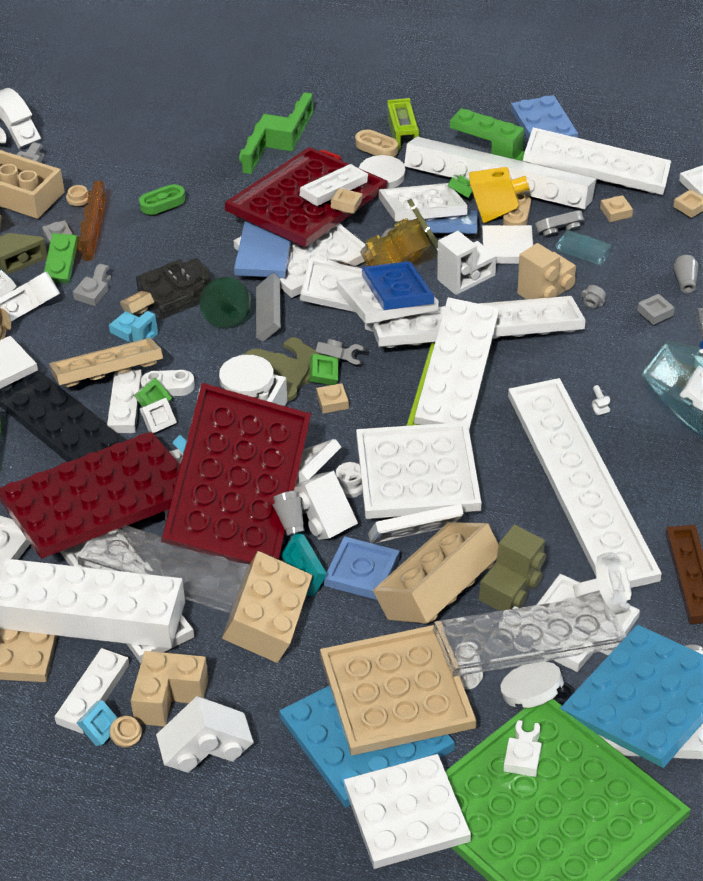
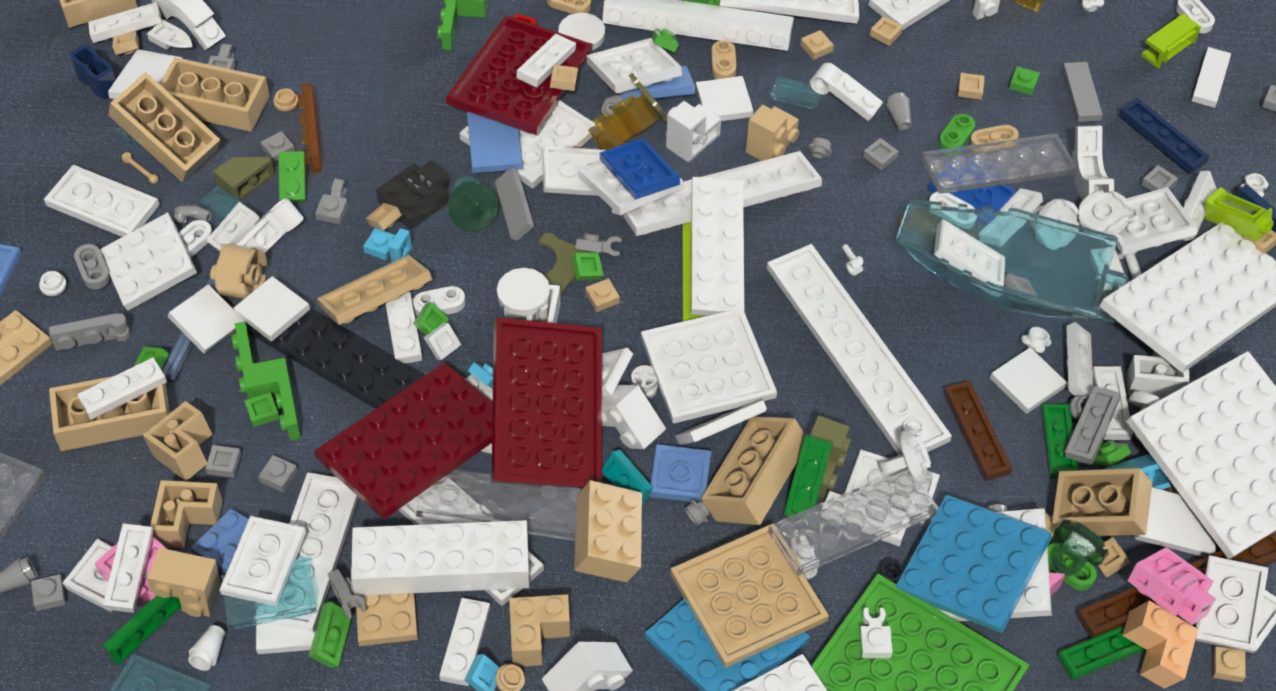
camera: 15 degrees left, 10 degrees up
bright green plate [139,184,185,215] -> none
olive piece [244,349,309,401] -> none
light grey cone [273,490,304,536] -> none
yellow torso [469,167,530,223] -> none
white tile [500,661,564,708] -> none
light grey plate [535,210,584,237] -> none
none -> light grey plate [684,500,710,526]
none -> green tile [784,434,833,523]
none -> white plate [810,63,883,121]

